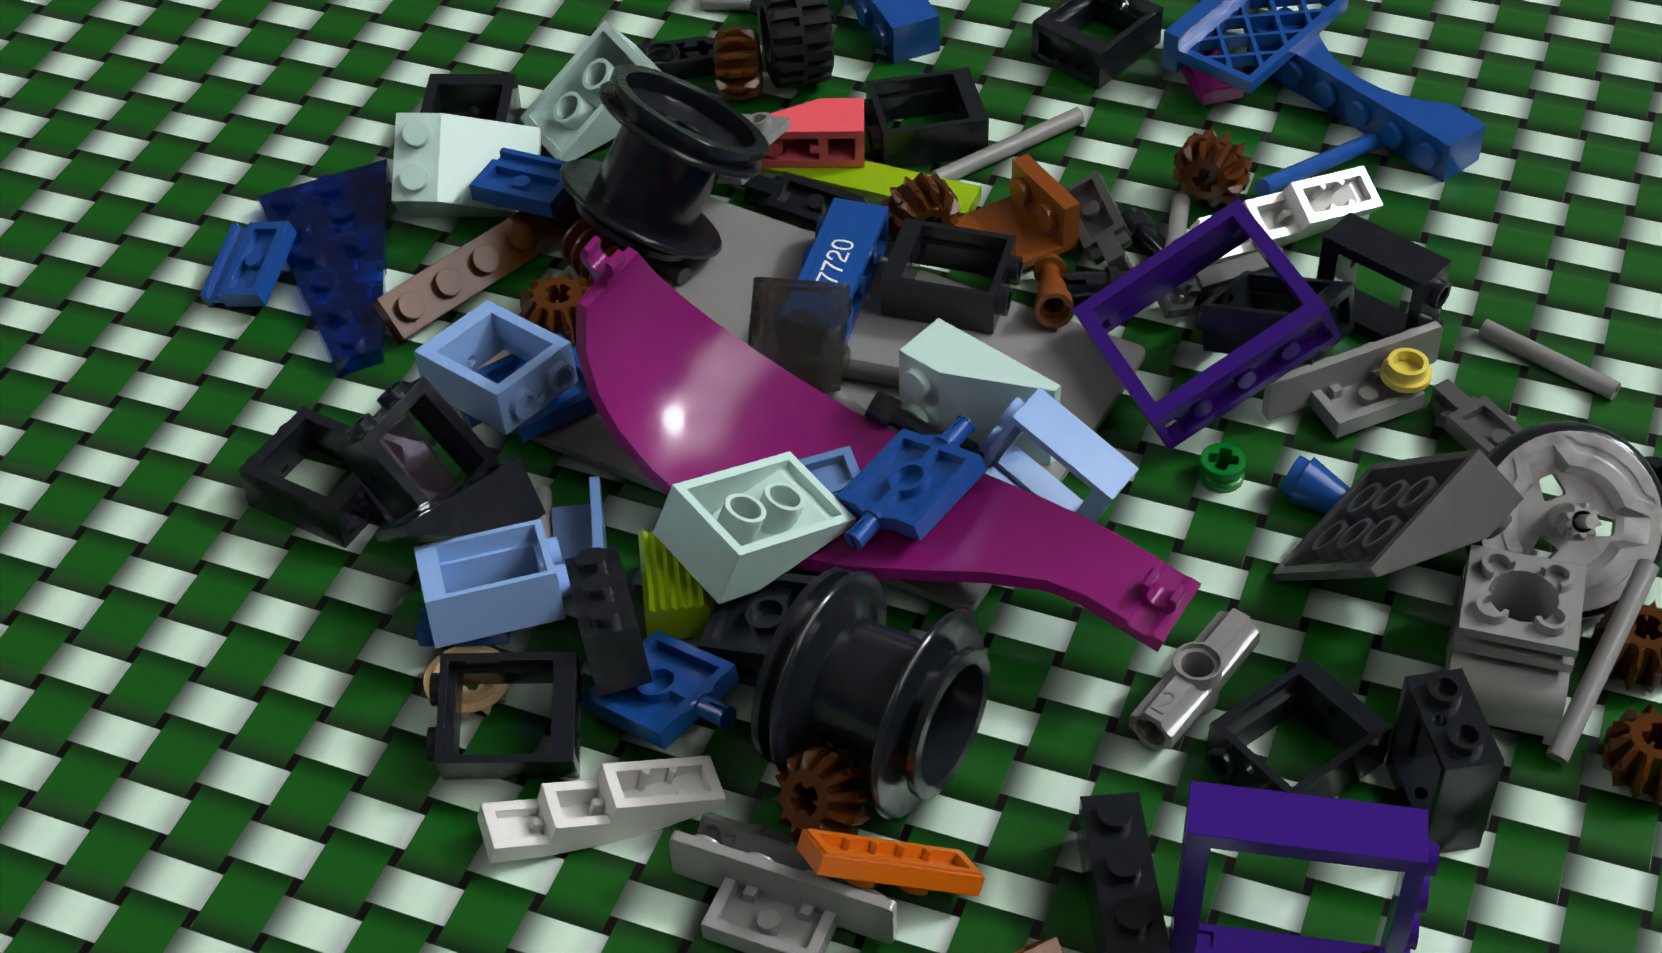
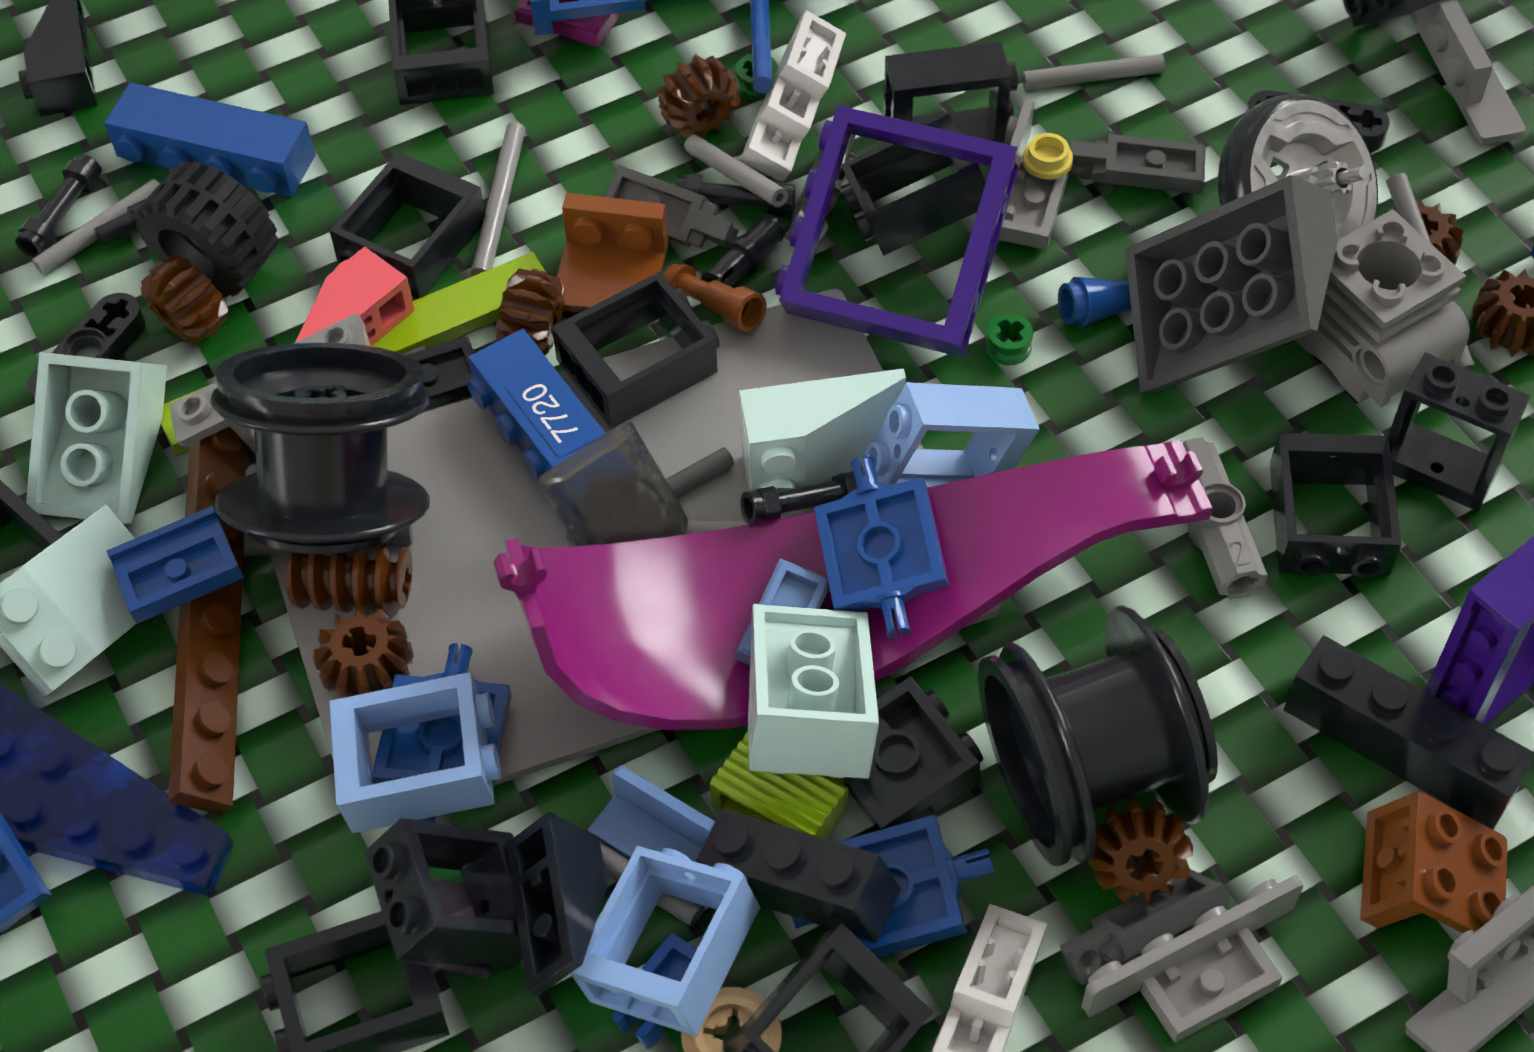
camera: 50 degrees left, 10 degrees up
orange plate [796,828,985,897] -> none

